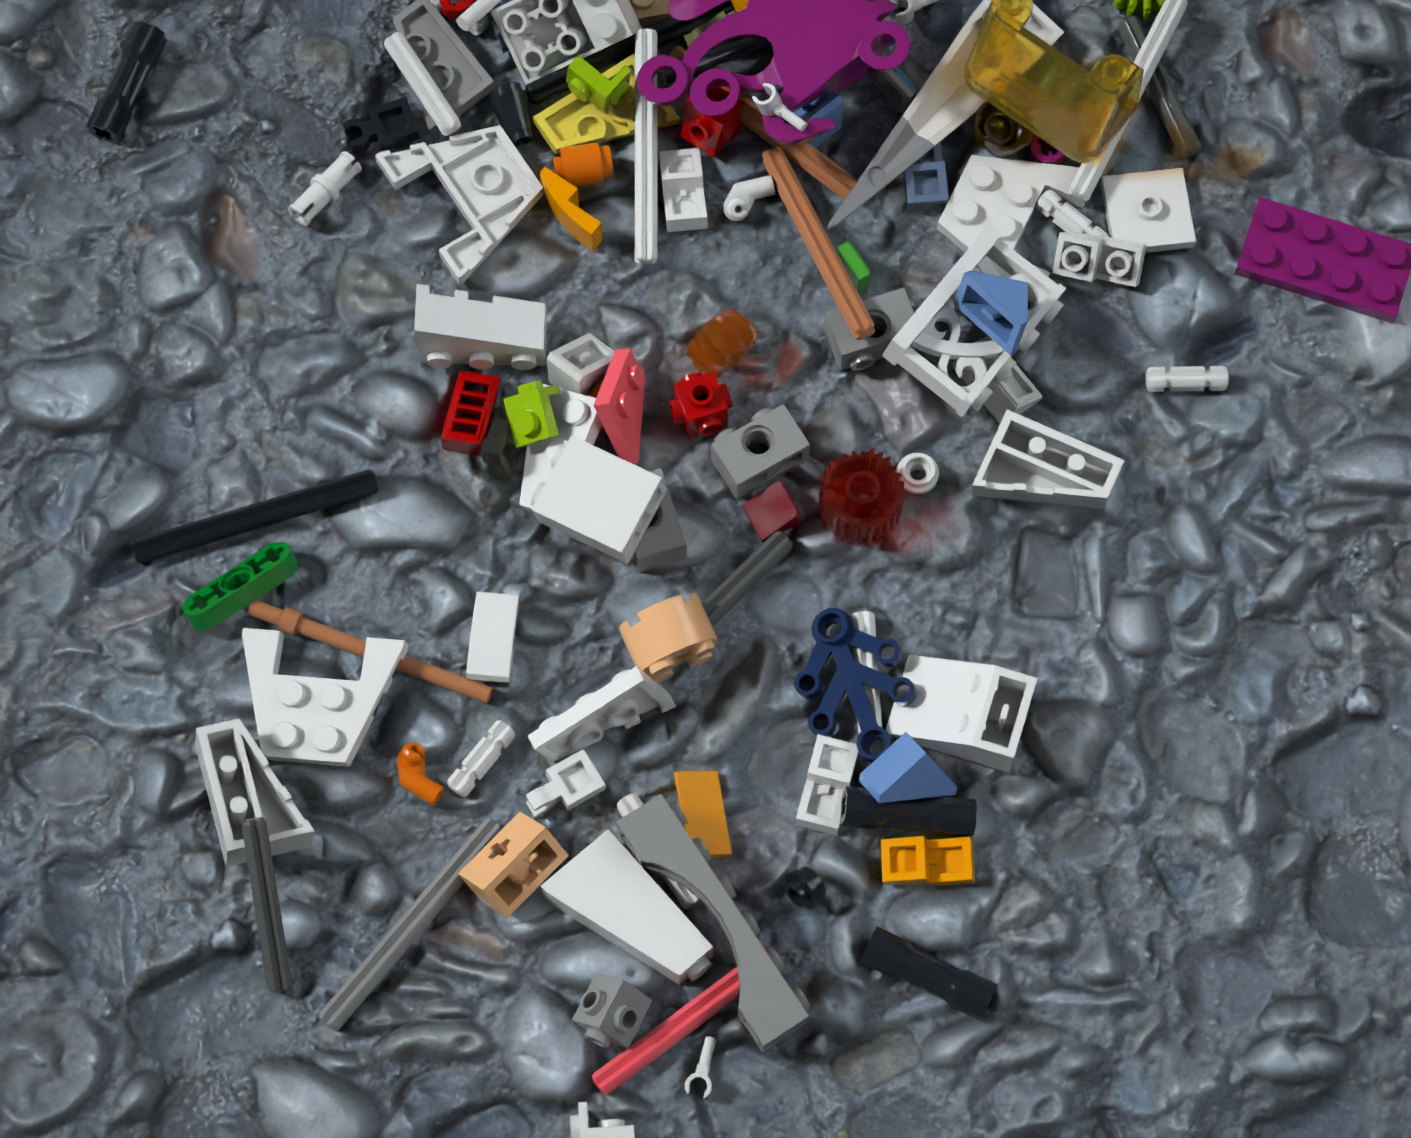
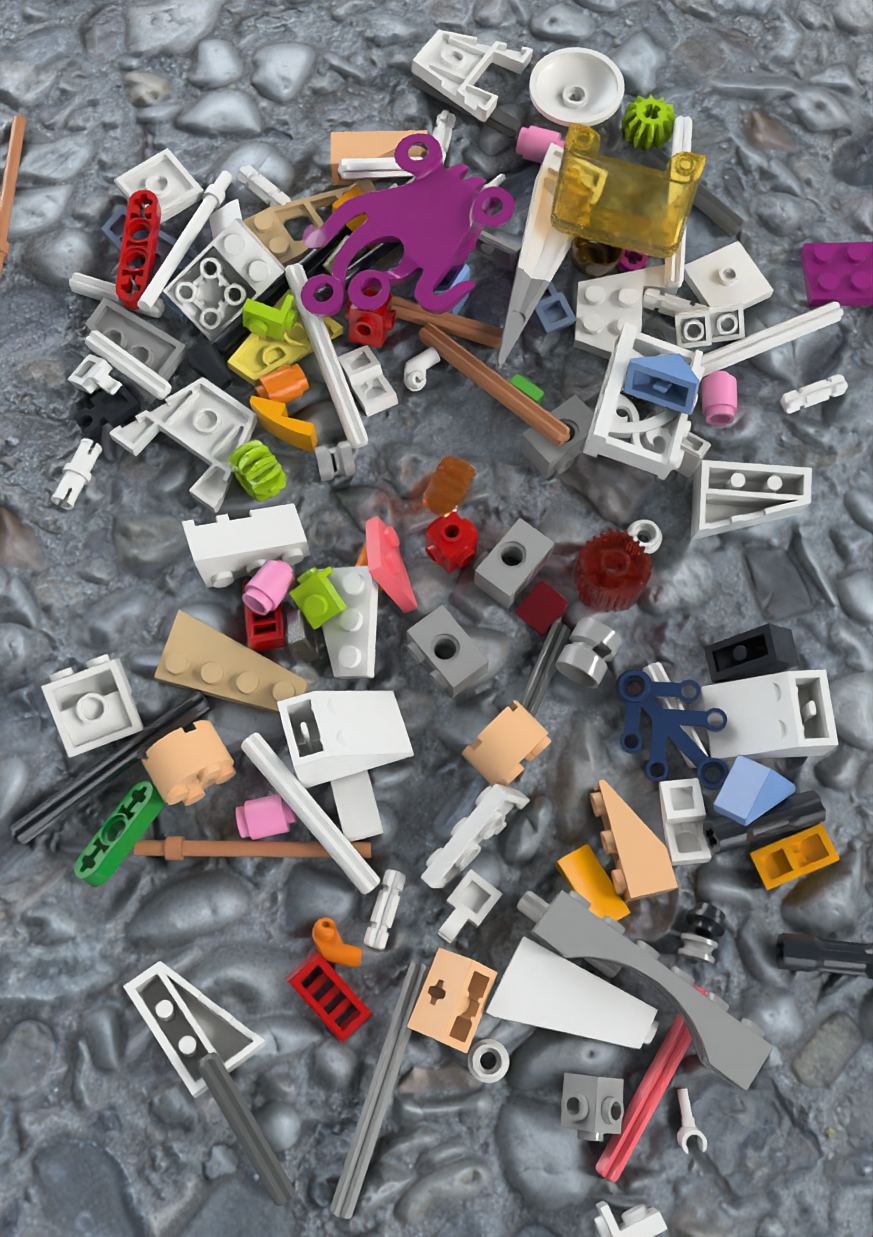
camera: 20 degrees left, 0 degrees up
white wing [242,628,408,767] -> none
white brick [531,435,667,564] -> none
white slope [547,333,615,395] -> none
white hand [752,83,807,132] -> none
none -> white plate [41,654,144,758]
none -> white plate [67,354,122,395]
none -> light nougat brick [141,720,236,806]
none -> tan wing [154,610,309,715]
none -> lime gear [229,440,286,502]
none -> bright pink brick [236,794,296,840]
none -> white axle [241,733,380,894]
none -> bright pink brick [242,560,296,615]
none -> white slope [277,691,414,788]
none -> red slope [285,950,372,1043]
none -> light grey wheel [314,440,356,482]
none -> white plate [468,1039,509,1083]
none -> light grey wheel [555,618,622,689]
none -> light nougat slope [590,780,678,902]
none -> light grey bush [677,933,718,964]
none -> white axle [700,302,843,377]
none -> bright pink brick [701,371,738,426]
none -> black slope [704,623,800,683]

